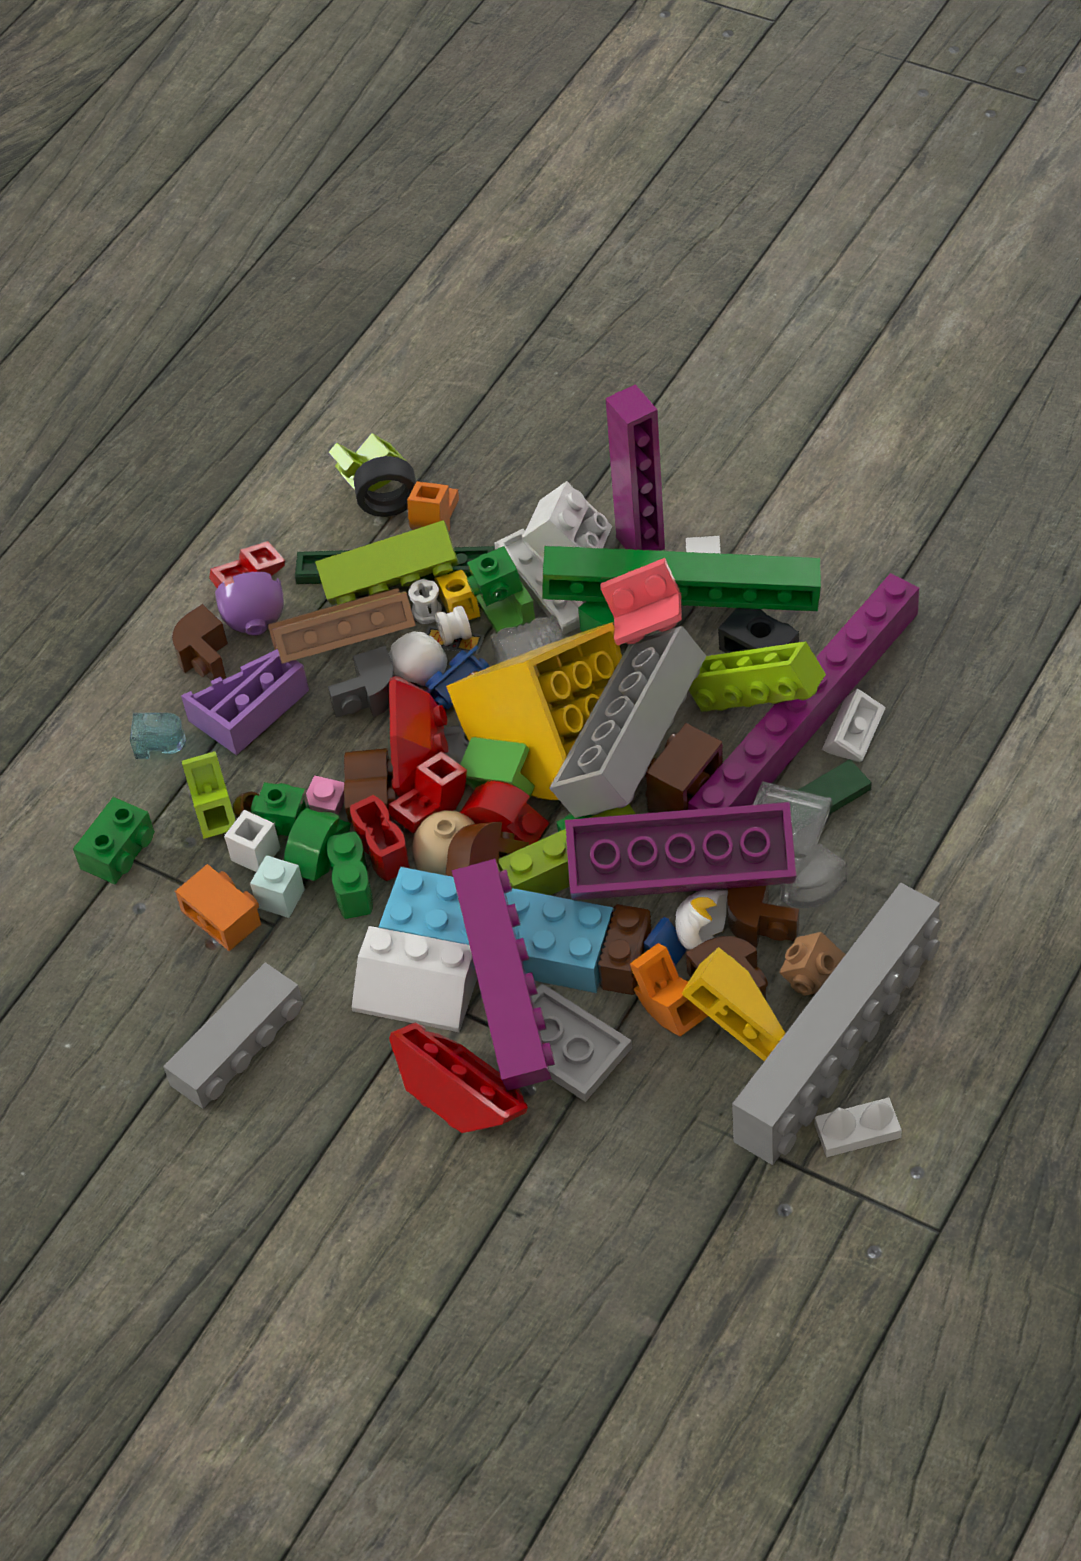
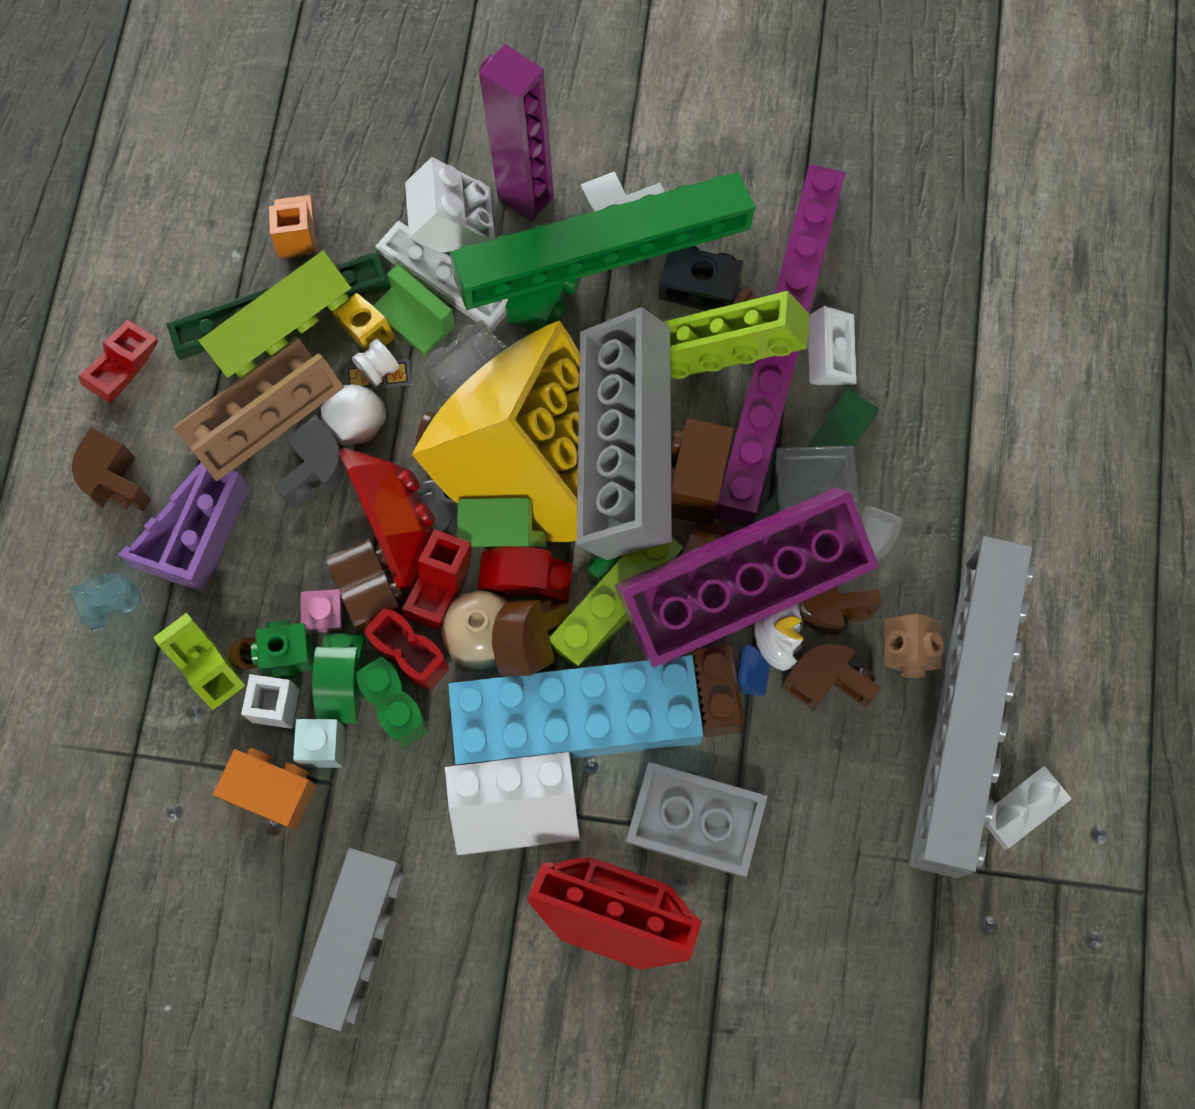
camera: 25 degrees left, 20 degrees up
green brick [73,797,155,885] -> none
medium lavender cylinder [215,572,284,635] -> none
lime brick [329,433,406,491] -> none
black tyre [353,456,416,517] -> none
white bush [408,579,442,624] -> none
blue hinge [425,645,490,710] -> none
magenta brick [452,859,555,1091] -> none
green brick [466,546,524,607] -> none
coral bracket [601,558,682,645] -> none
orange brick [630,943,708,1037] -> none
yellow slope [681,947,786,1061] -> none

